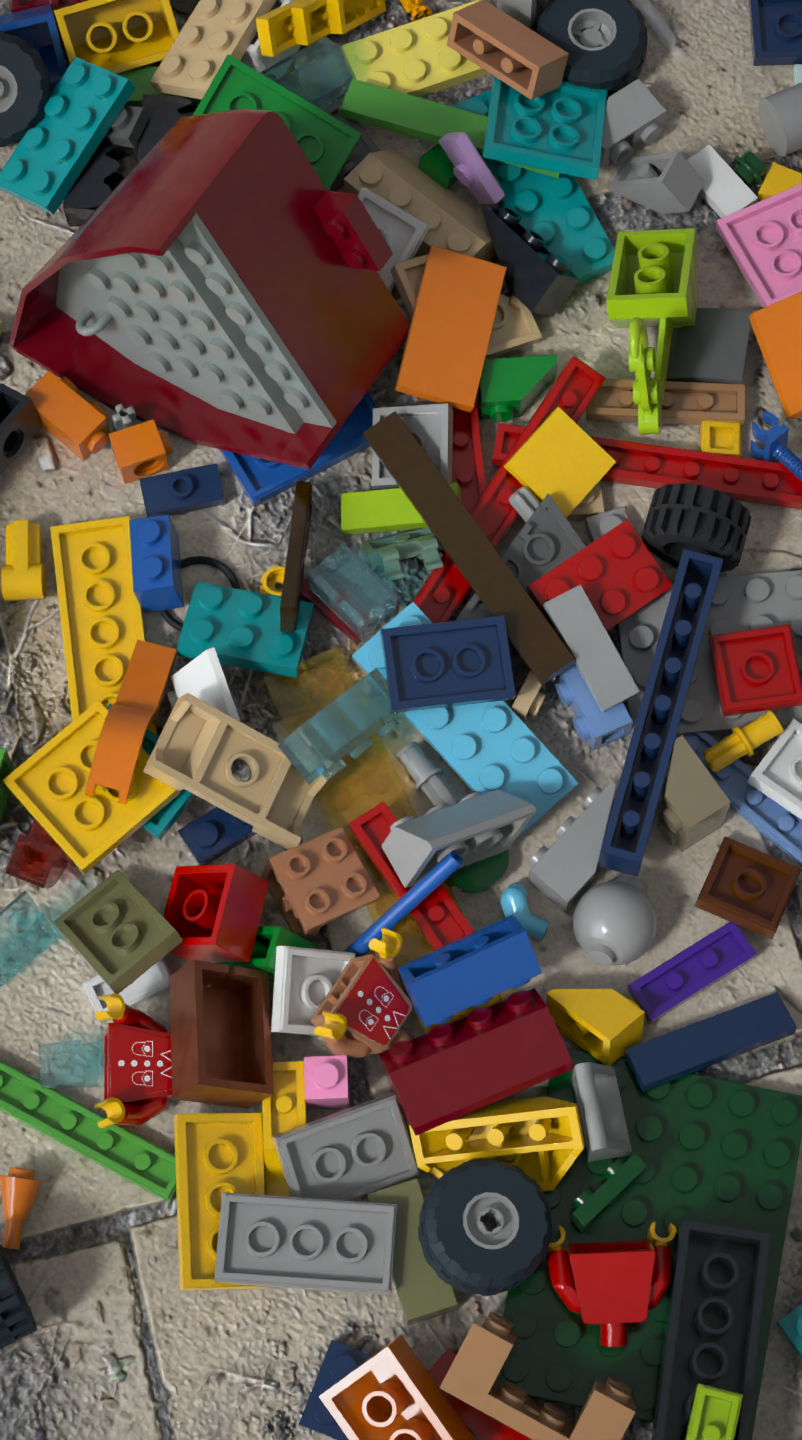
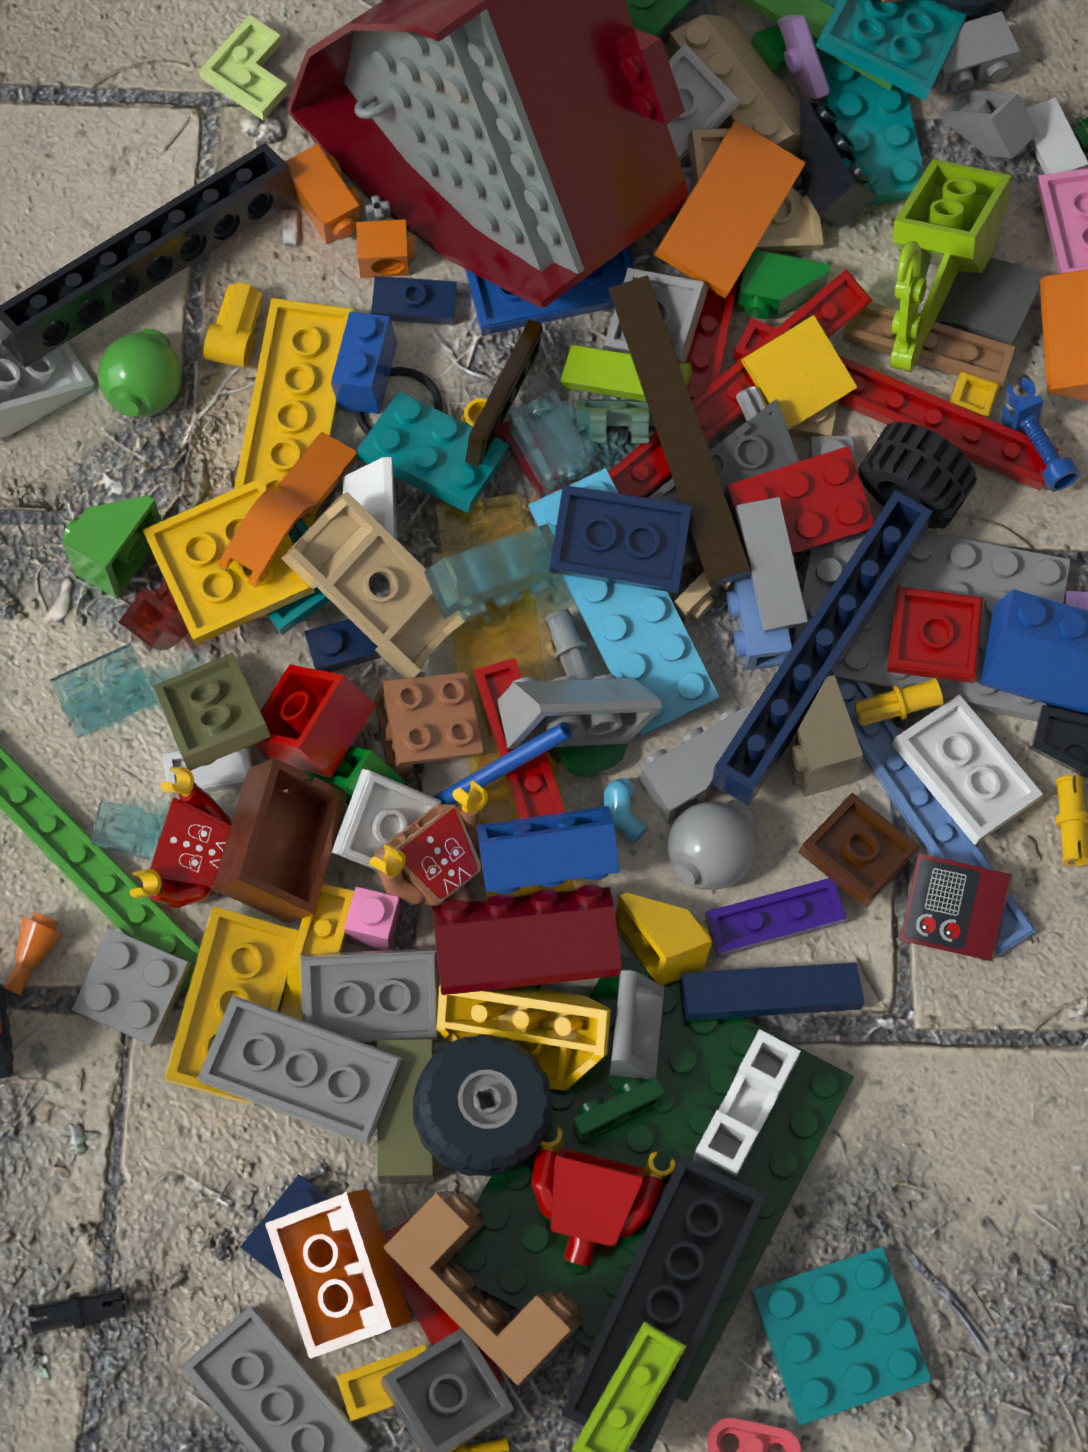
camera: 15 degrees right, 0 degrees up
none -> light grey plate [72,927,192,1046]
none -> white arch [693,1029,800,1180]

